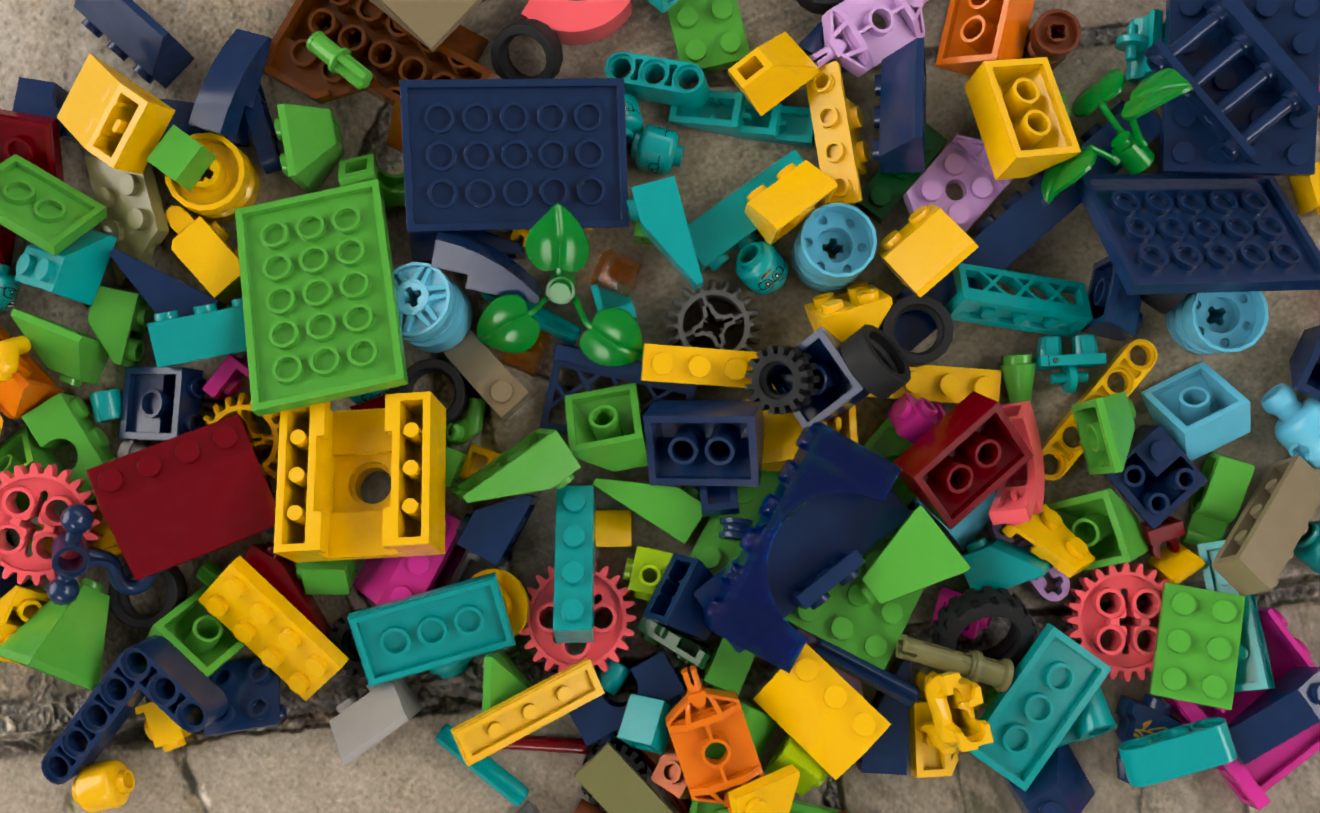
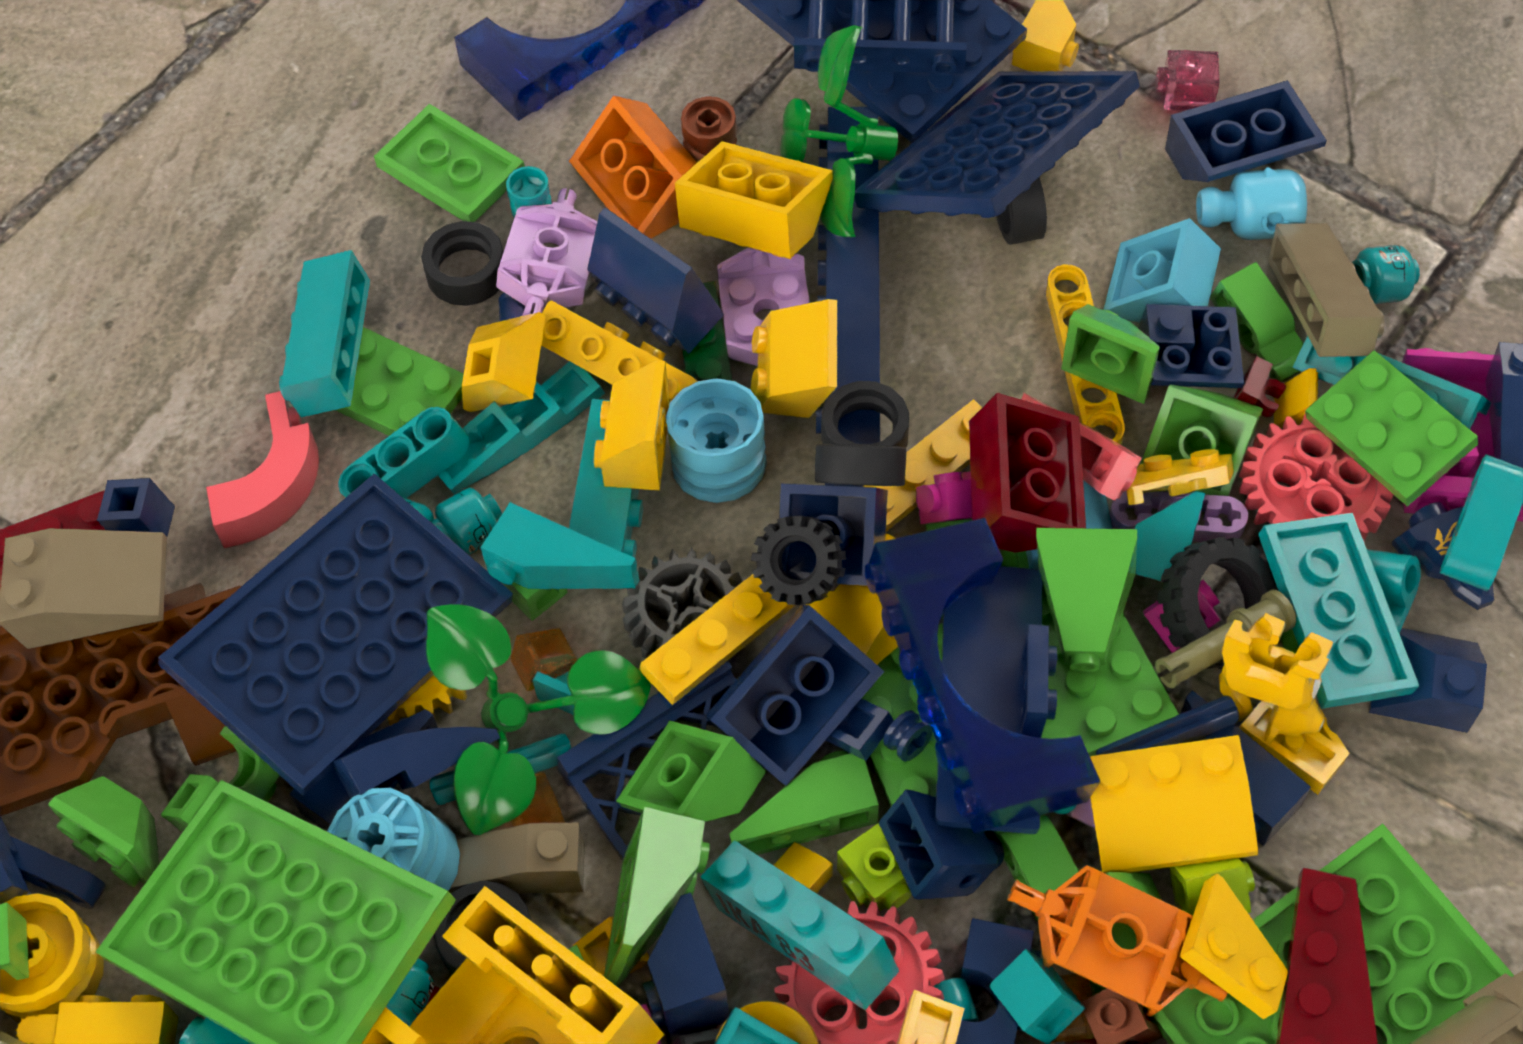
camera: 40 degrees left, 25 degrees down
bright green axle [306,31,373,90] -> none
bright green arm [446,398,486,445] -> none
black tyre [491,19,563,79] -> none
dark green wing [637,616,710,669] -> none
teal head [735,241,789,295] -> none
yellow slope [804,282,893,343] -> none
teal fence [945,263,1093,338] -> none
bright green cone [999,353,1036,404] -> none
teal hips [1033,334,1107,394] -> none
dark blue slope [1080,256,1143,341] -> none
teal hips [1115,9,1165,83] -> none
medium azure wheel [1166,291,1269,355] -> none

